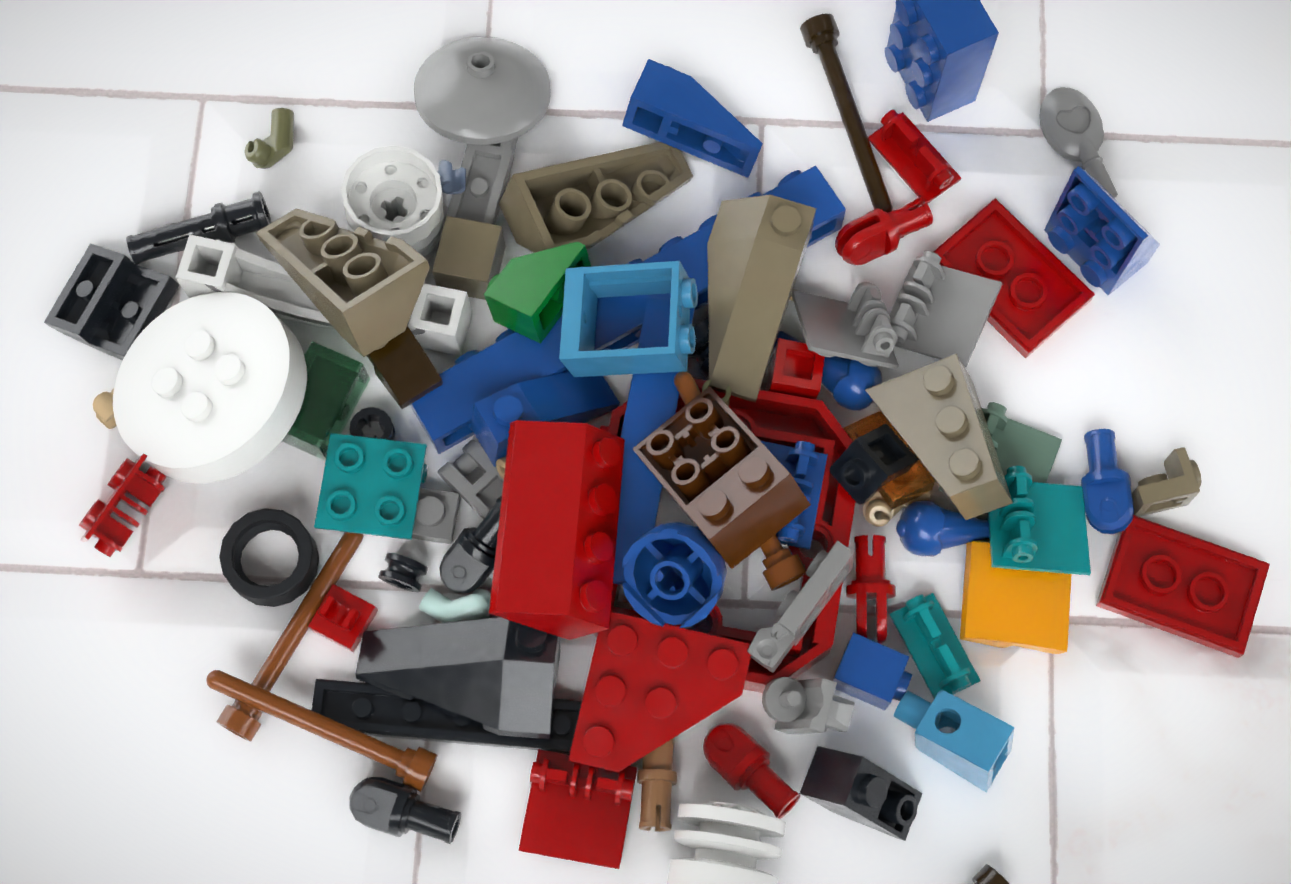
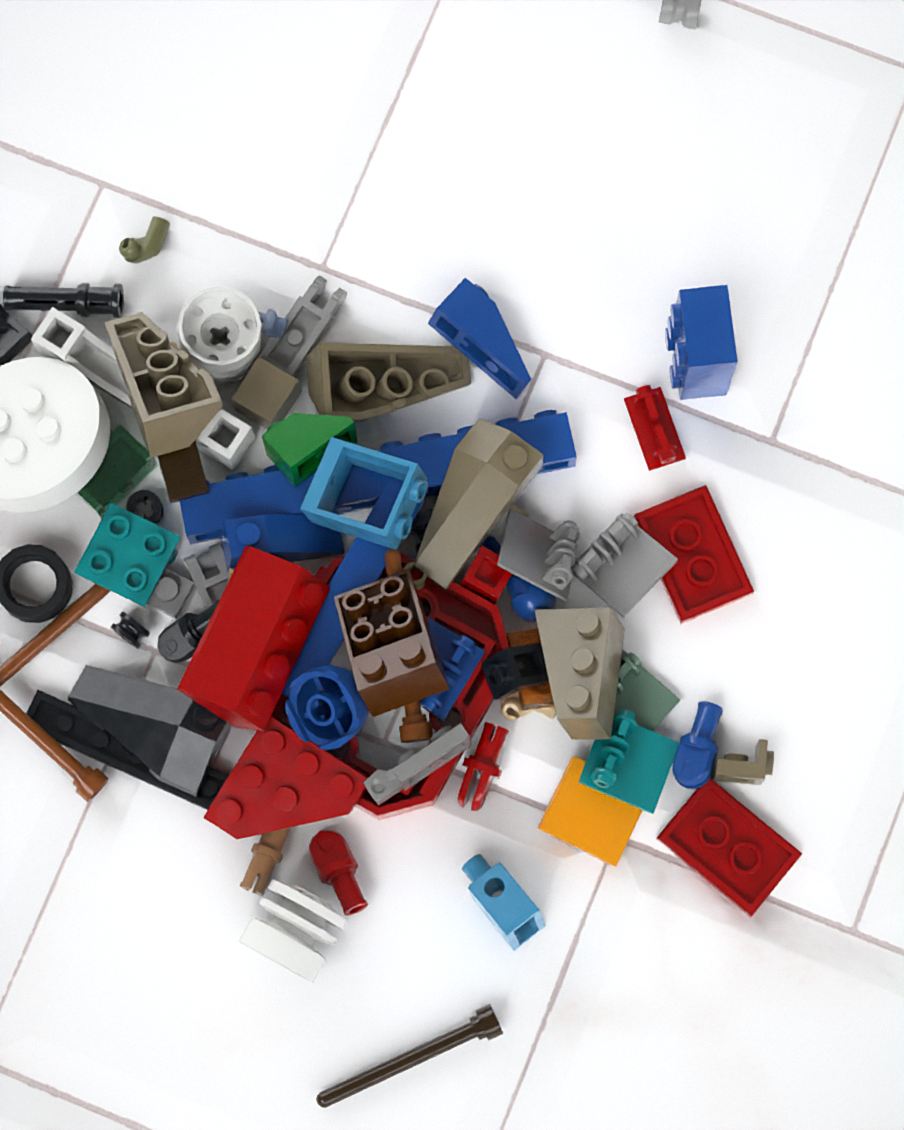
camera: 20 degrees right, 5 degrees up
red tile [308,584,378,653] -> none
black arm [349,777,462,844] -> none
light grey dish [414,37,551,145] -> none
light aqua arm [419,588,491,623] -> none
red hinge [518,749,638,869] -> none
light grey hips [762,677,855,734] -> none
black slope [799,746,923,841] -> none
dark brown piece [800,14,893,213] -> none
blue brick [832,632,913,711] -> none
red arm [835,198,933,266] -> none
teal hinge [889,593,981,699] -> none
blue piece [896,500,990,557] -> none
light grey piece [1039,87,1118,198] -> none
blue slope [1044,166,1160,296] -> none

